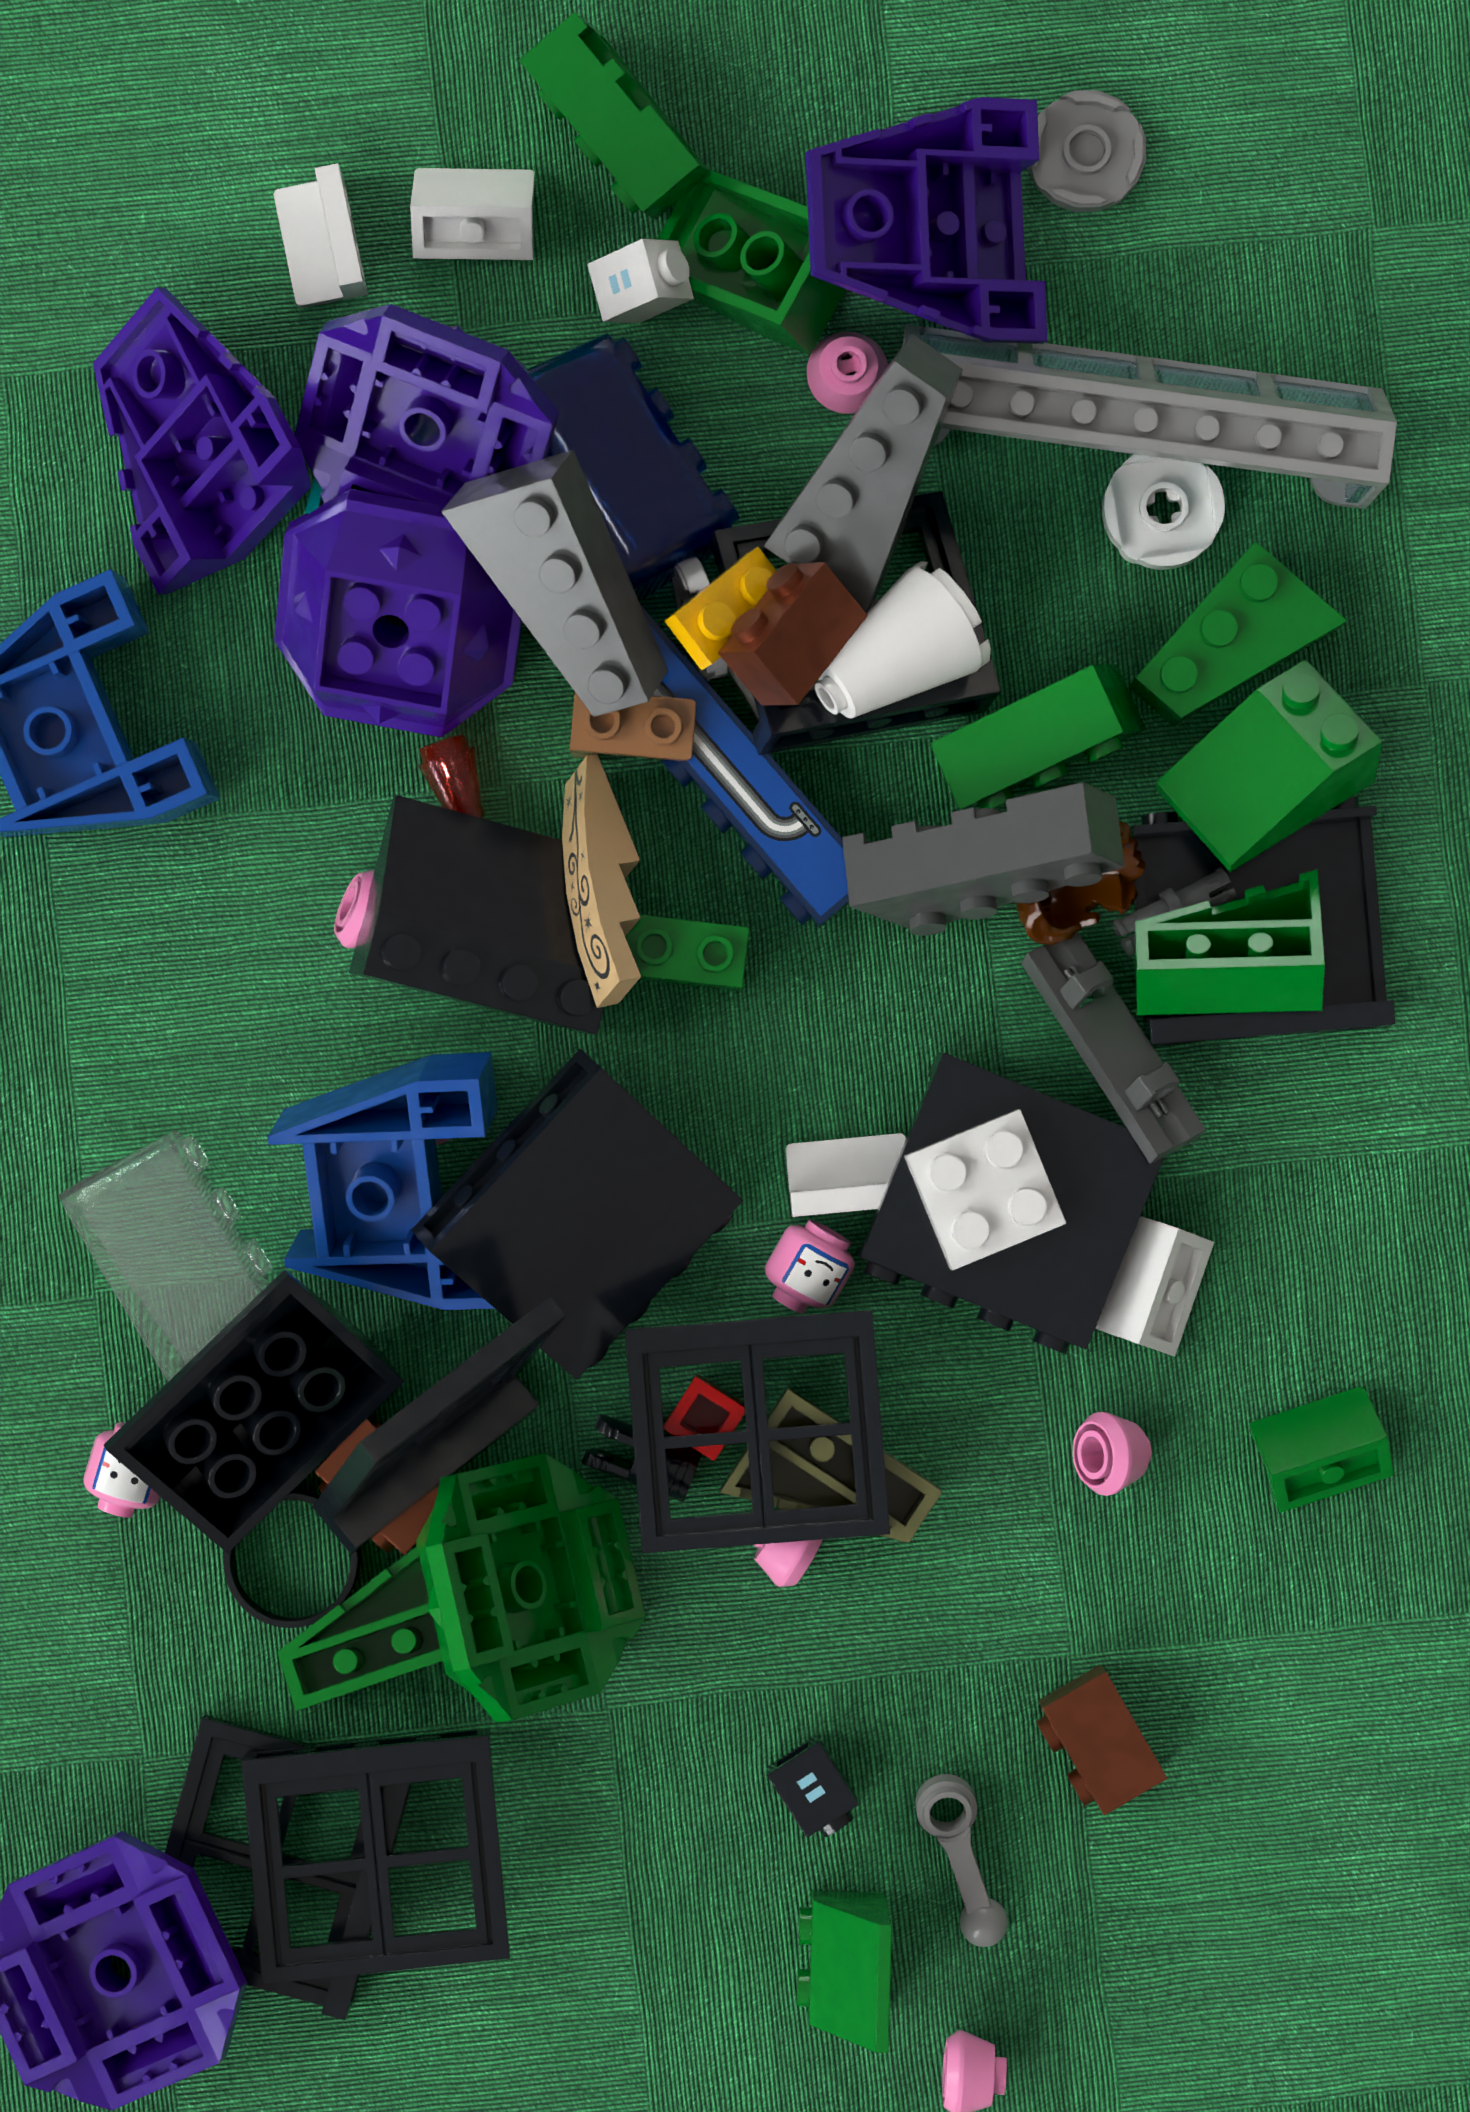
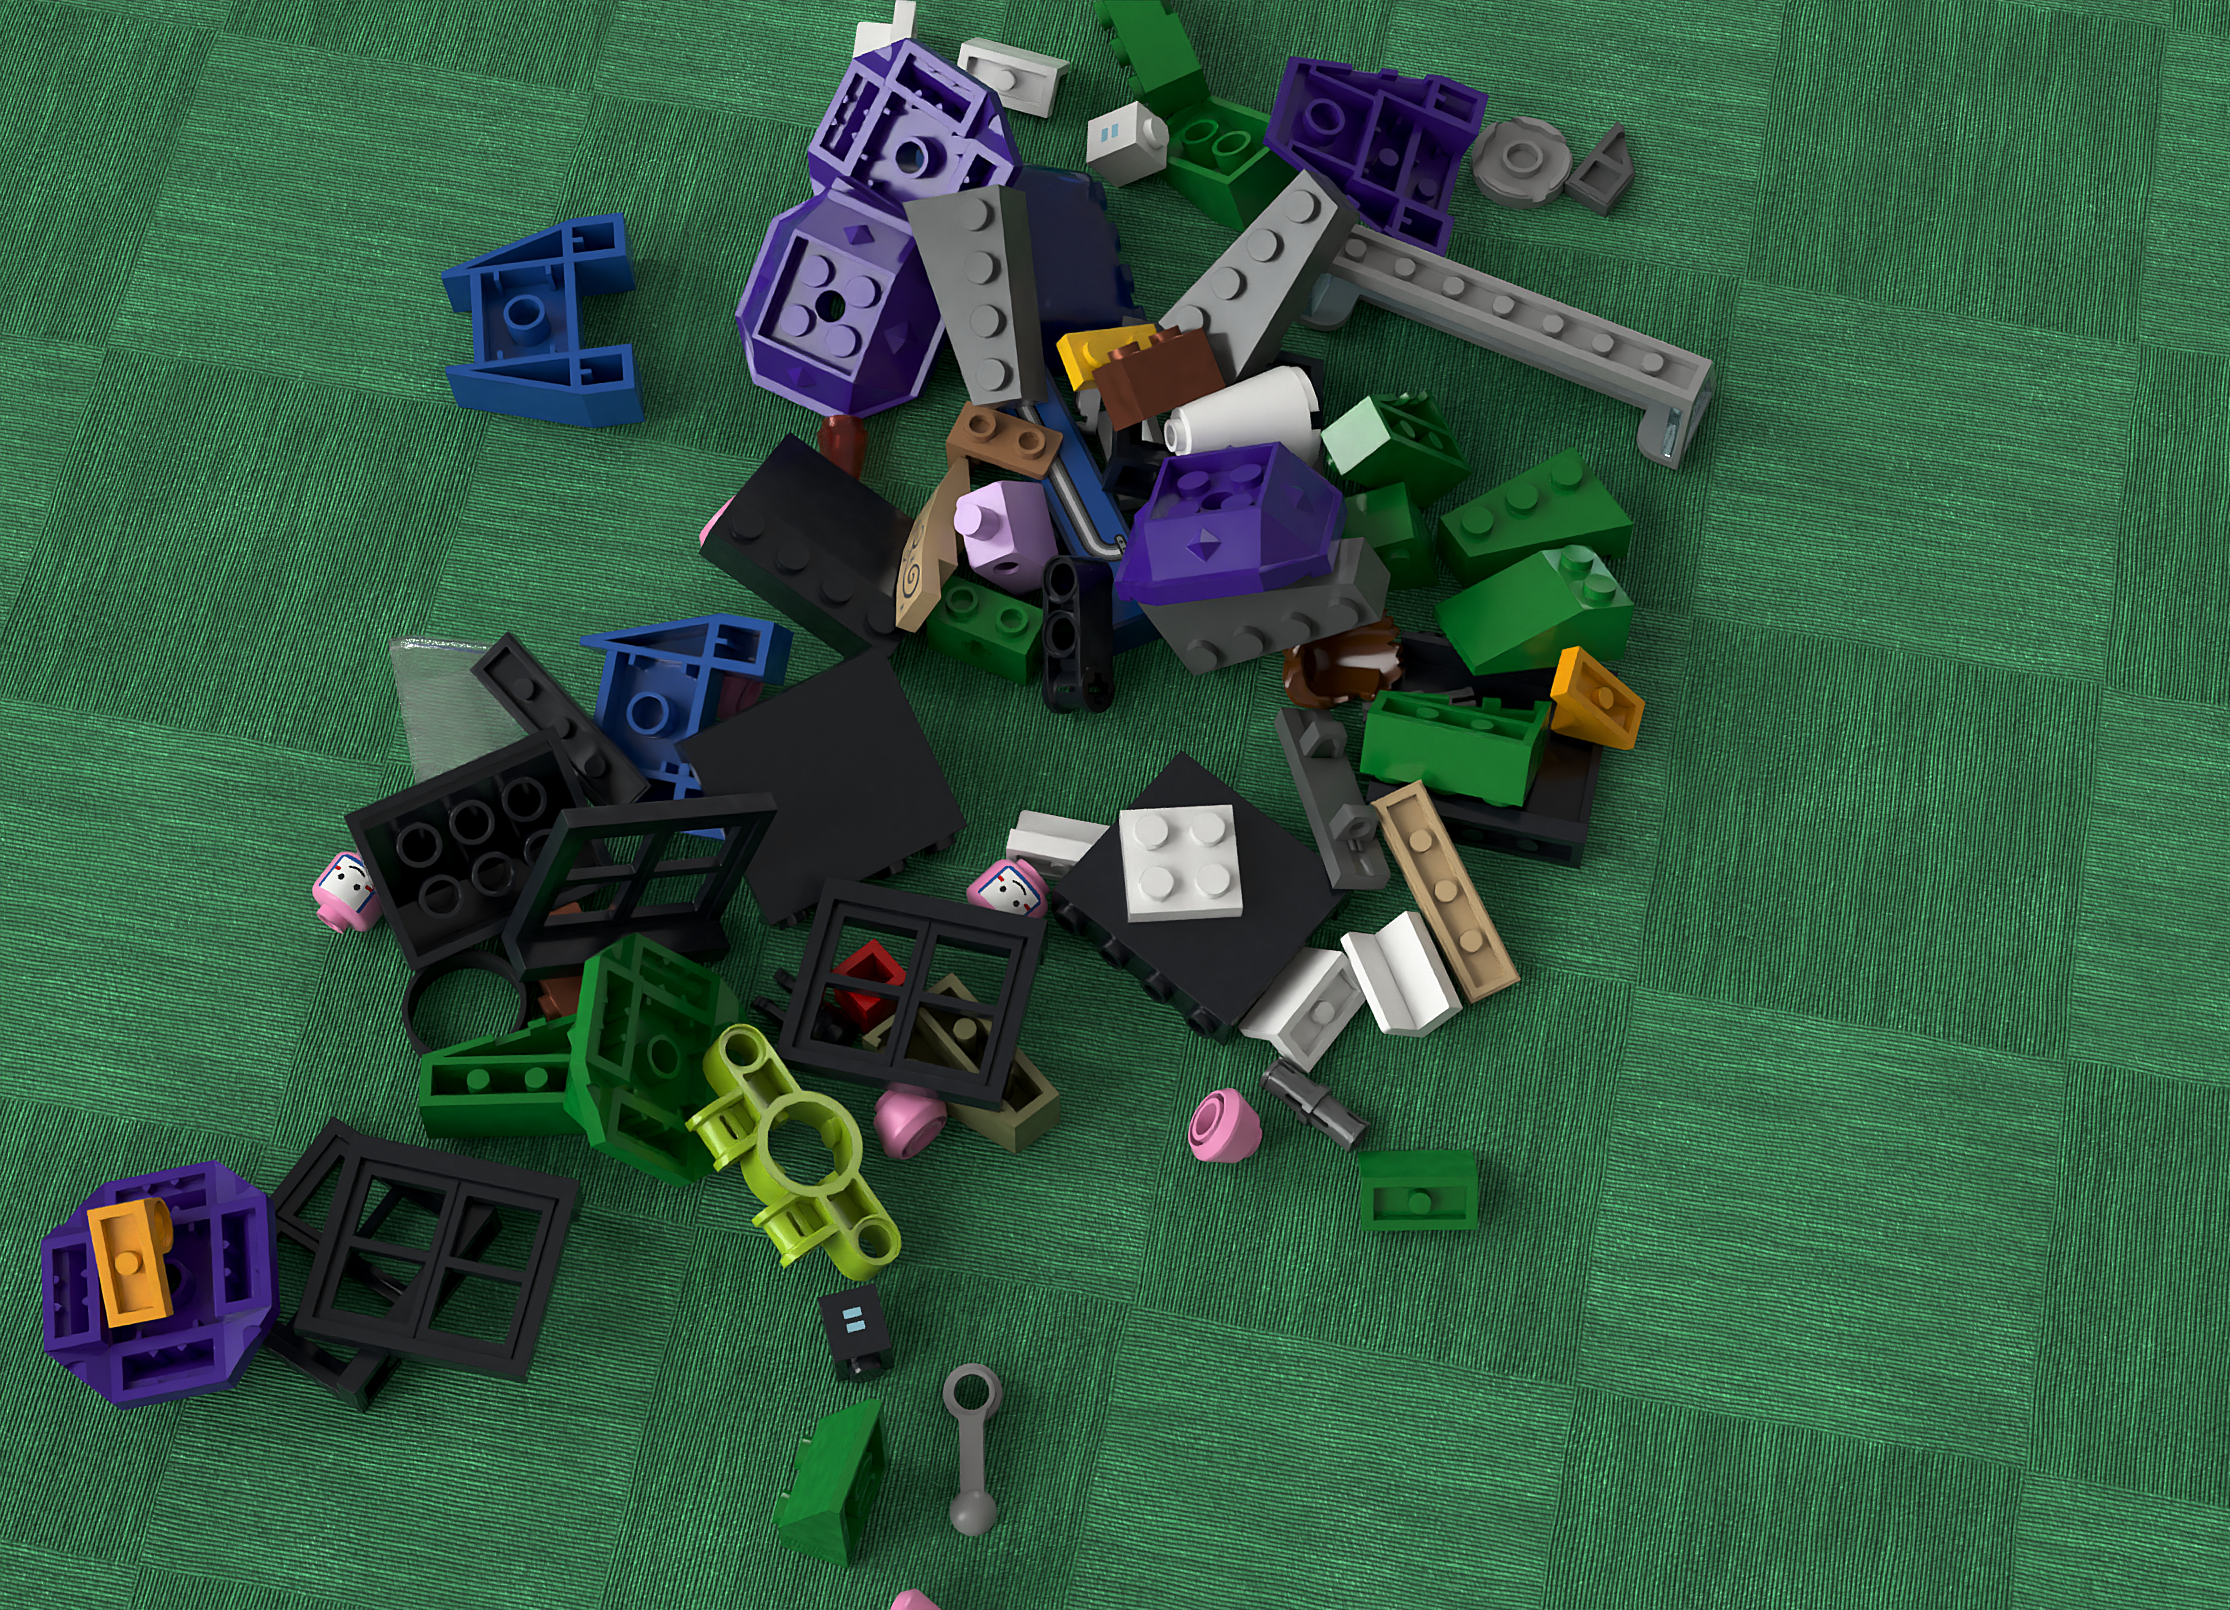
camera: 20 degrees right, 25 degrees down
dark purple wedge [93,287,312,595] -> none
copper brick [1035,1665,1168,1815] -> none
white plate [1102,454,1225,570] -> none
none -> light orange plate [87,1197,174,1328]
none -> black tile [470,631,658,806]
none -> lime piece [685,1024,902,1281]
none -> lavender torso [954,480,1058,597]
none -> black piece [1041,555,1115,715]
none -> dark purple piece [1114,441,1348,606]
none -> dark grey pin [1259,1056,1371,1153]
none -> green wedge [1320,390,1474,510]
none -> white panel [1341,911,1463,1038]
none -> tan tile [1370,779,1521,1006]
none -> light orange slope [1550,646,1646,750]
none -> dark grey tile [1563,121,1635,218]

